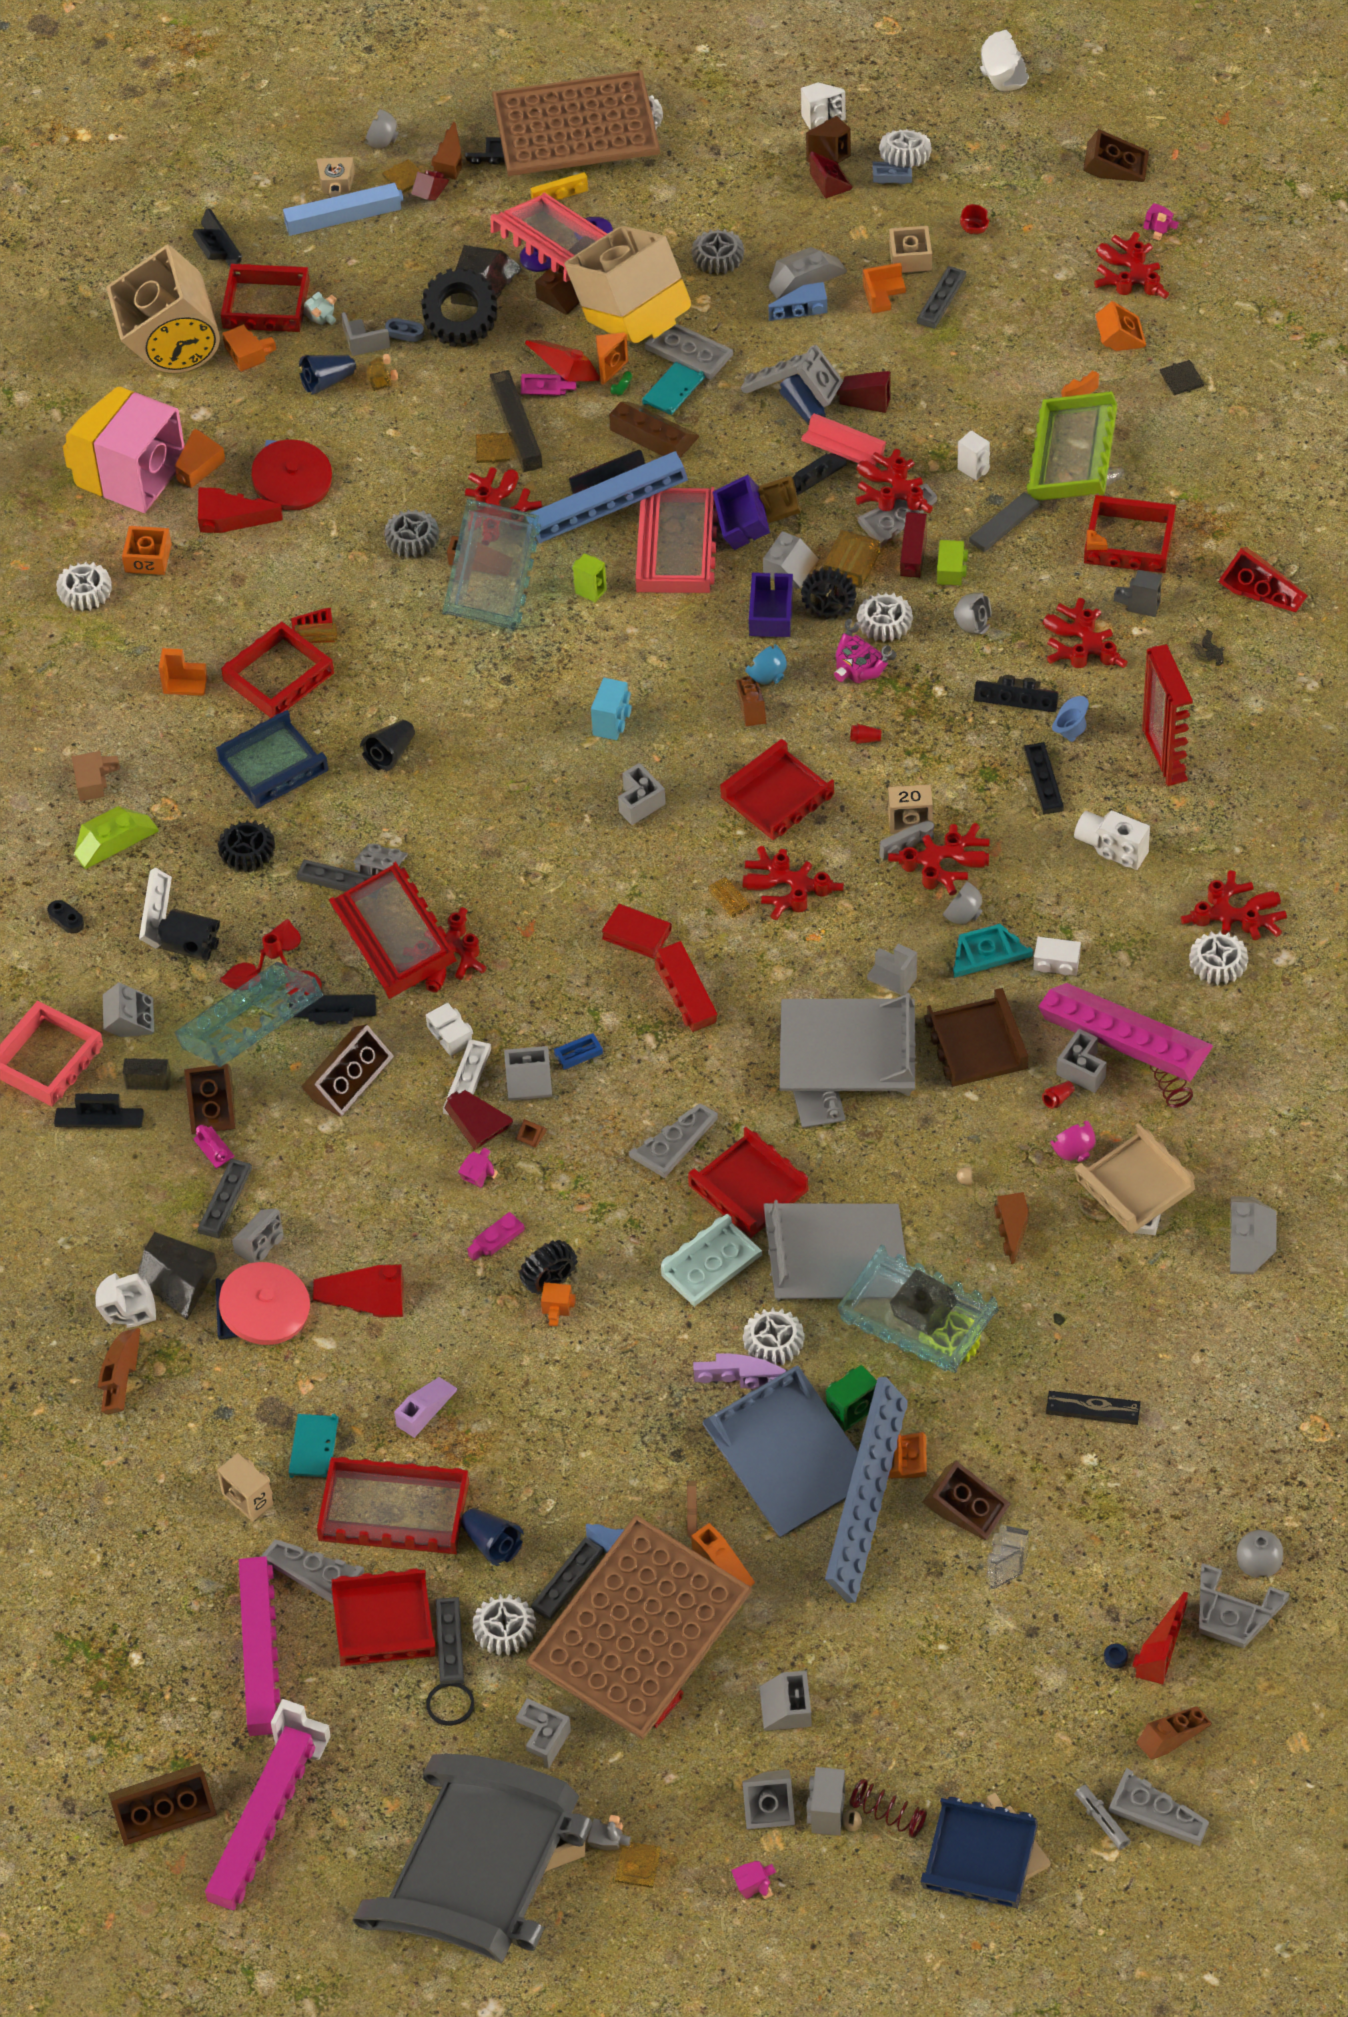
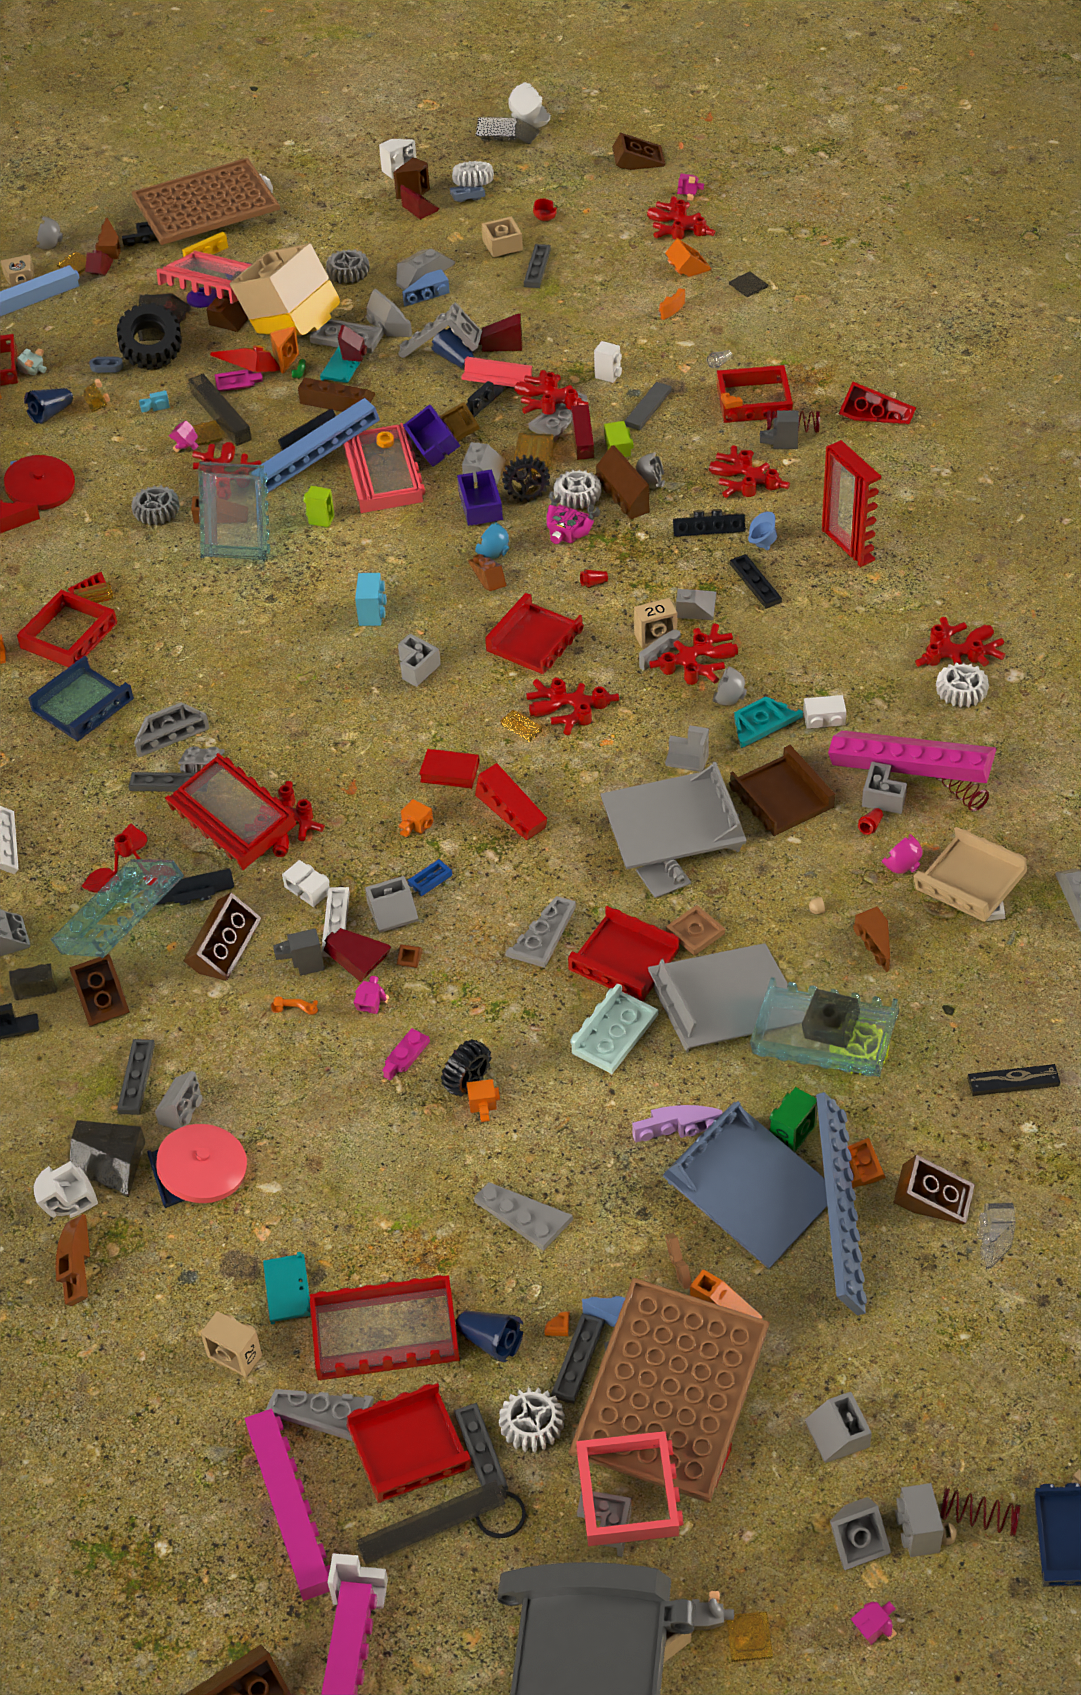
camera: 15 degrees left, 5 degrees down
black cylinder [158,909,220,961] -> none
dark pink hinge [193,1125,235,1169] -> none
black gear [218,819,275,872] -> none
red wedge [313,1264,404,1318] -> none
light grey panel [341,312,390,356] -> none
black cone [360,720,415,772] -> none
lavender slope [394,1377,457,1438] -> none
white gear [743,1308,805,1365] -> none
orange panel [863,263,906,314] -> none
window [1027,391,1118,501] -> none
white brick [1074,810,1150,870] -> none
none -> light grey wedge [134,702,210,757]
none -> medium azure plate [139,390,170,412]
none -> dark pink piece [168,420,199,452]
none -> orange piece [271,996,318,1015]
none -> dark grey hinge [273,928,325,976]
none -> dark red slope [337,325,367,362]
none -> clear smoke brick [356,1480,508,1566]
none -> light grey wedge [366,289,412,337]
none -> light orange tile [376,431,394,448]
none -> orange brick [399,799,433,837]
none -> light grey wing [474,1182,573,1251]
none -> clear smoke wedge [476,117,540,144]
none -> orange tile [544,1311,570,1336]
none -> coral window [576,1431,683,1546]
none -> reddish brown slope [595,445,650,519]
none -> medium nougat plate [666,905,725,956]
none -> light grey slope [676,589,716,620]
none -> dark red piece [767,410,820,433]

